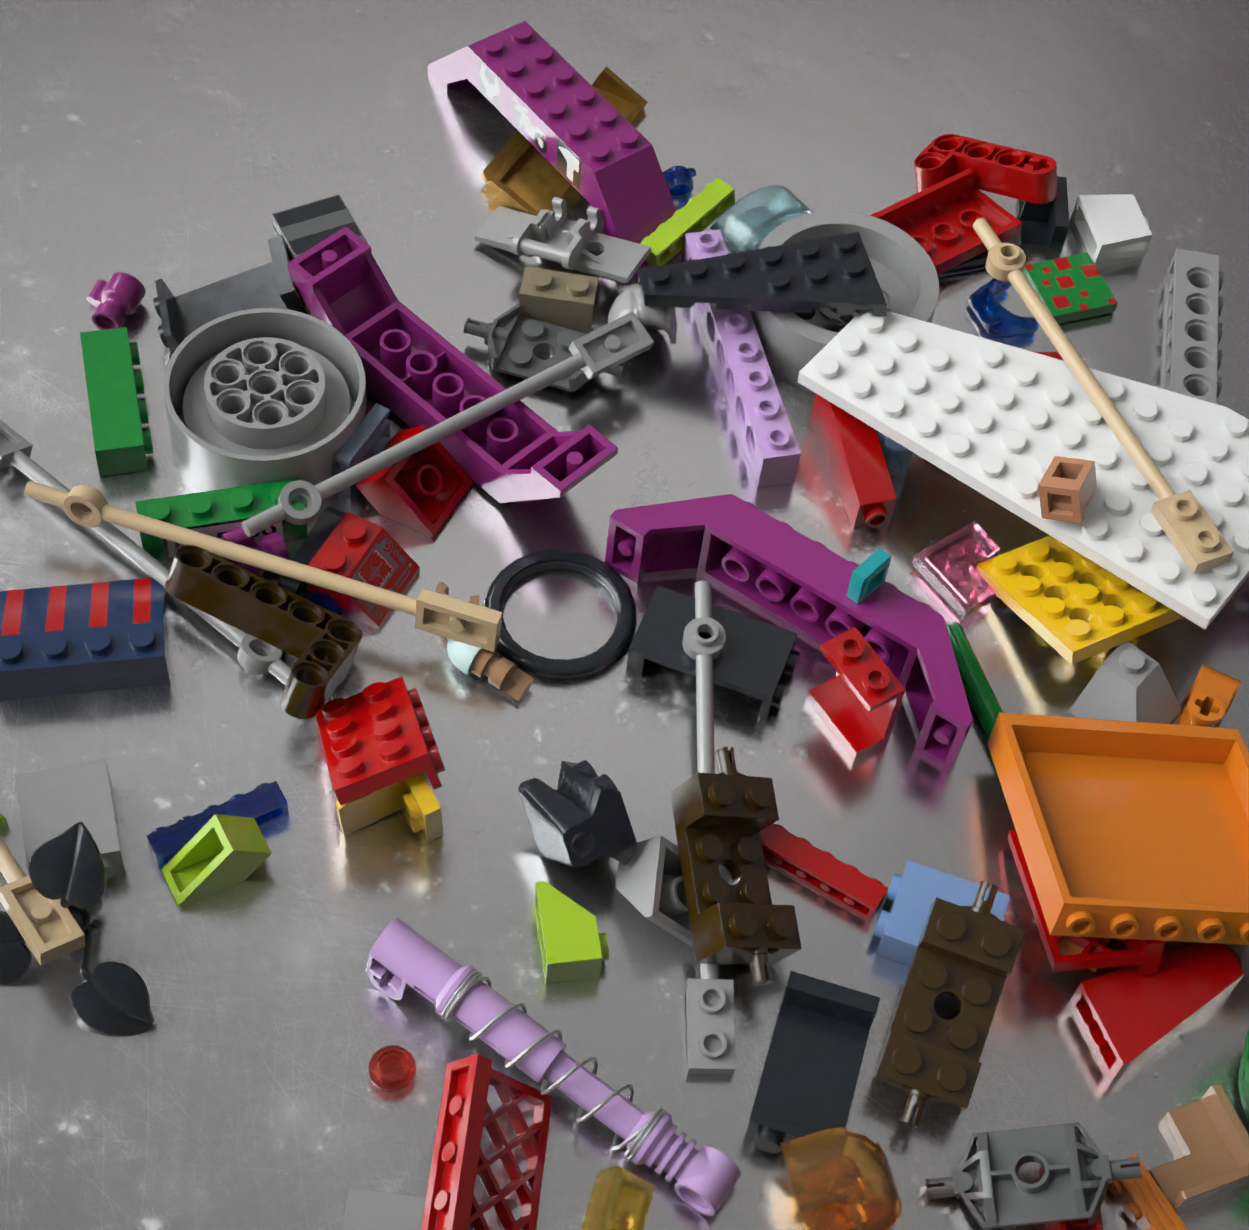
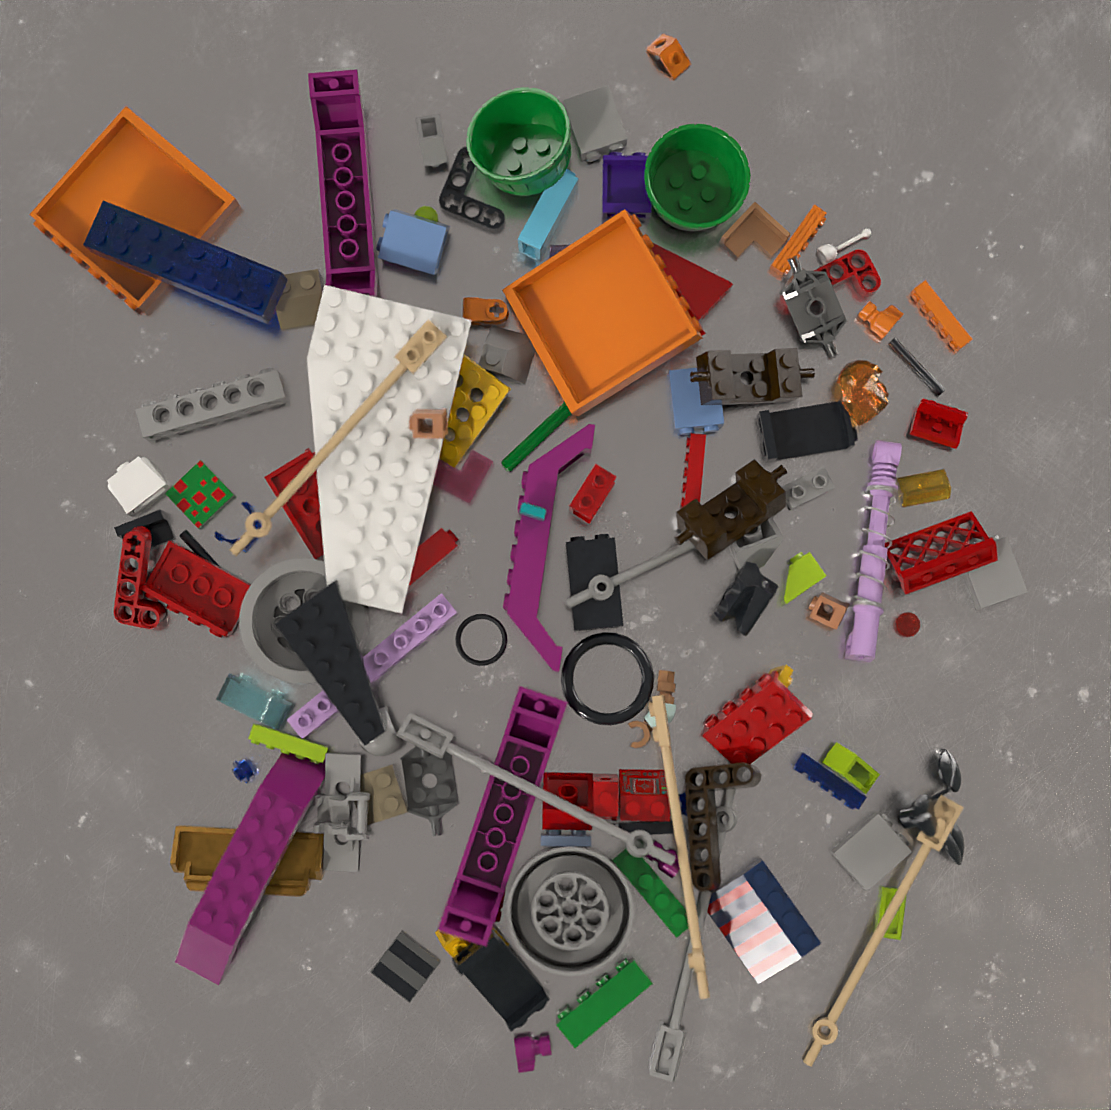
camera: 110 degrees left, 30 degrees up
none -> black tyre [455,614,507,666]
none -> red torso [593,774,619,821]
none -> nougat brick [809,592,850,630]

